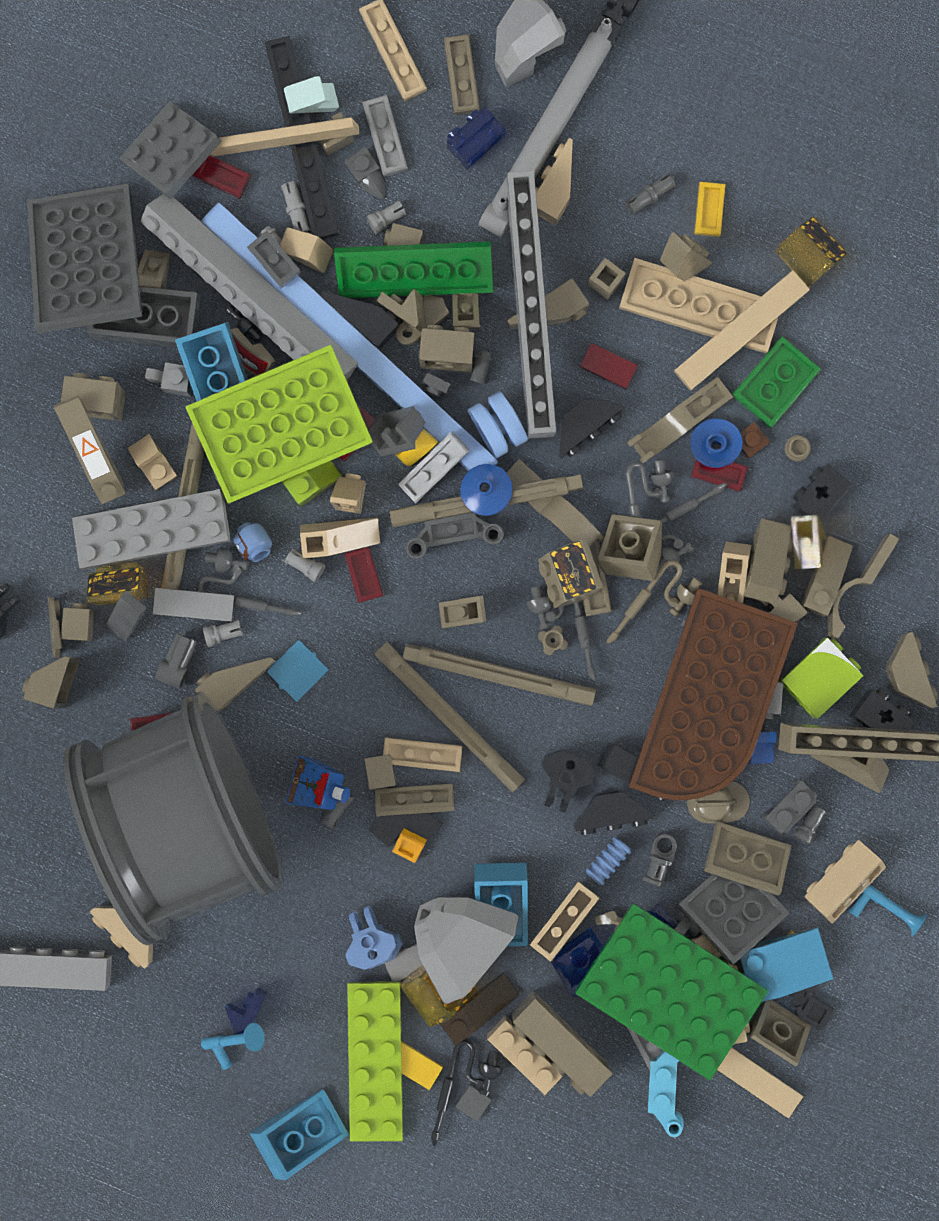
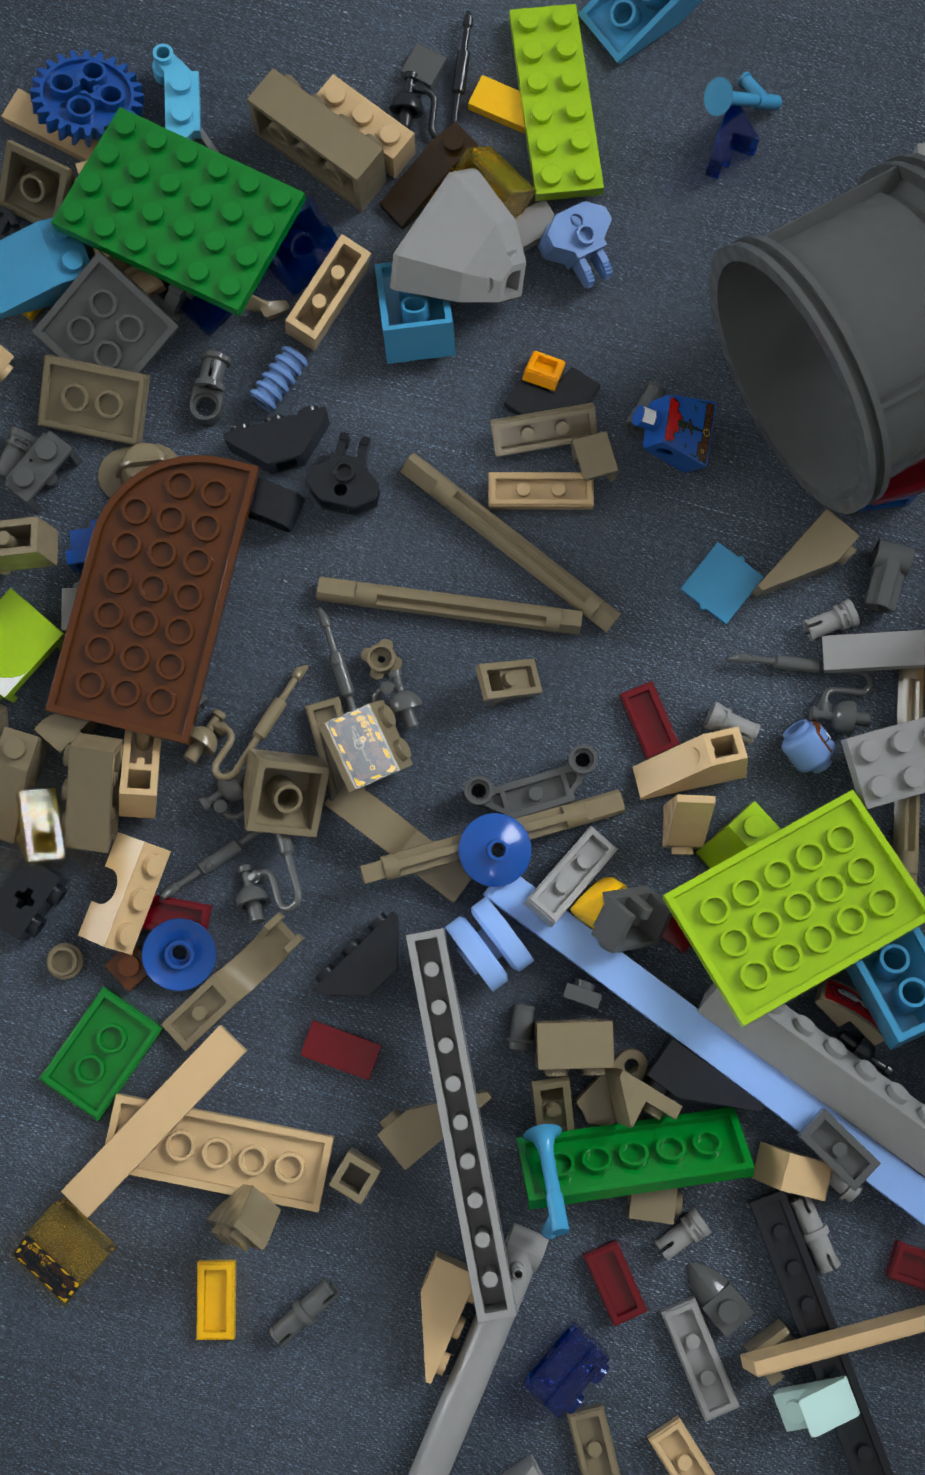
camera: 175 degrees right, 5 degrees down
none -> blue gear [30,50,144,147]
none -> tan arch [78,832,171,955]
none -> dark azure piece [523,1124,569,1239]
none -> dark red tile [582,1238,648,1327]

